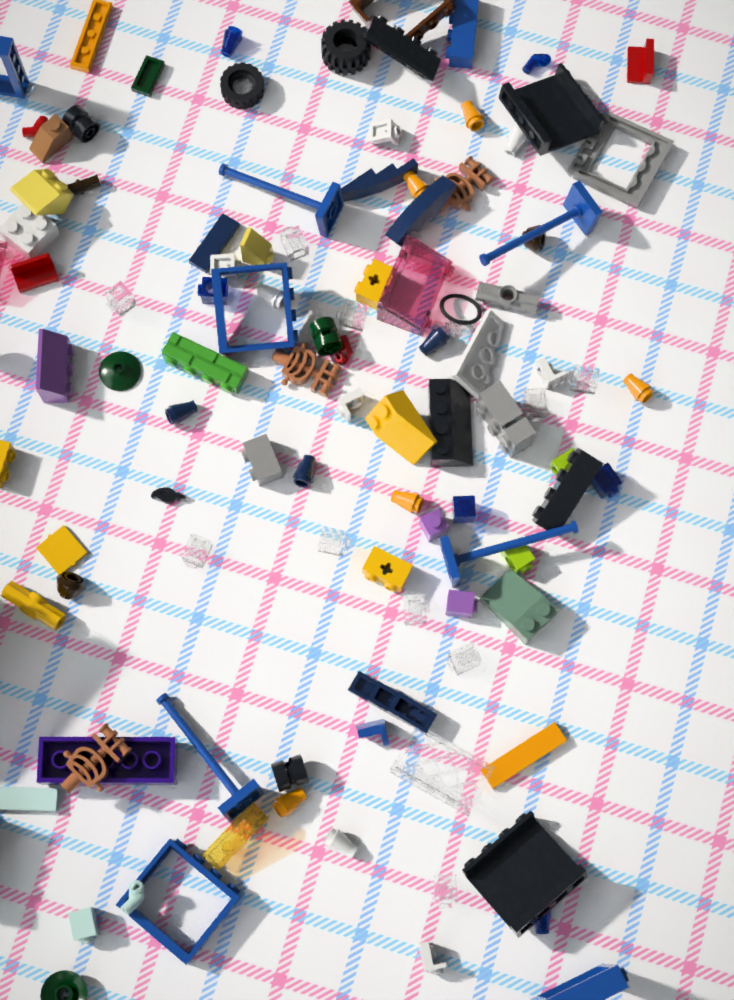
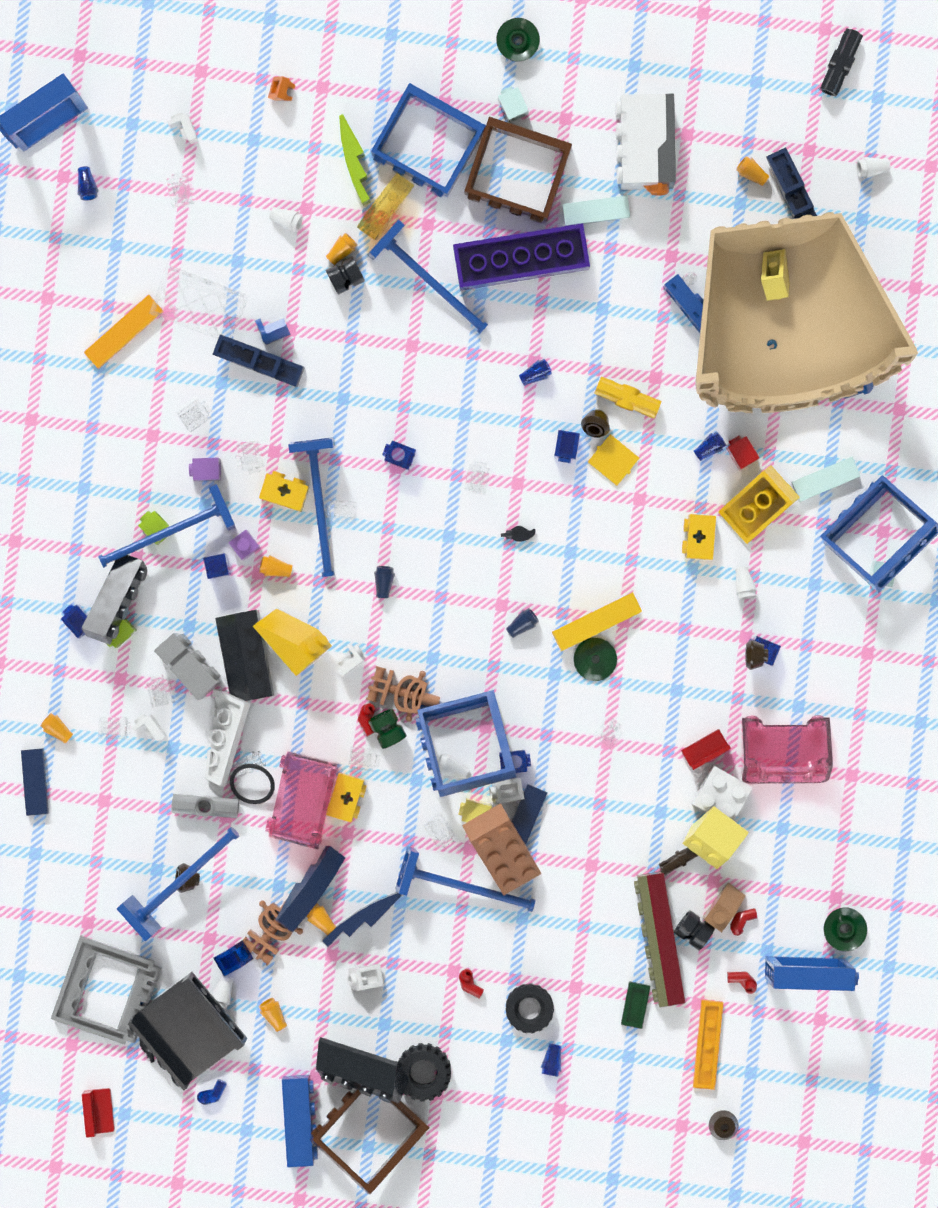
camera: 170 degrees right, 15 degrees up
medium lavender slope [36,329,75,403] -> none
nougat torso [60,723,132,794] -> none
light aqua arm [120,880,144,916] -> none
bright green brick [162,332,249,394] -> none
light grey brick [241,434,283,487] -> none
dark blue cone [418,327,450,357] -> none
black panel [462,811,588,938] -> none
sand green slope [479,569,559,645] -> none
none -> dark blue tile [21,748,49,816]
none -> clear blue brick [213,940,254,977]
none -> orange tile [268,76,296,101]
none -> blue tile [288,437,335,577]
none -> lime slope [339,114,371,206]
none -> clear blue brick [382,440,417,471]
none -> red arm [459,969,484,999]
none -> nougat brick [462,803,542,895]
none -> reddish brown window [464,116,572,223]
none -> clear blue cone [519,358,553,386]
none -> yellow slope [552,592,642,651]
none -> clear blue brick [554,430,580,464]
none -> brick [633,871,685,1008]
none -> red arm [727,971,757,994]

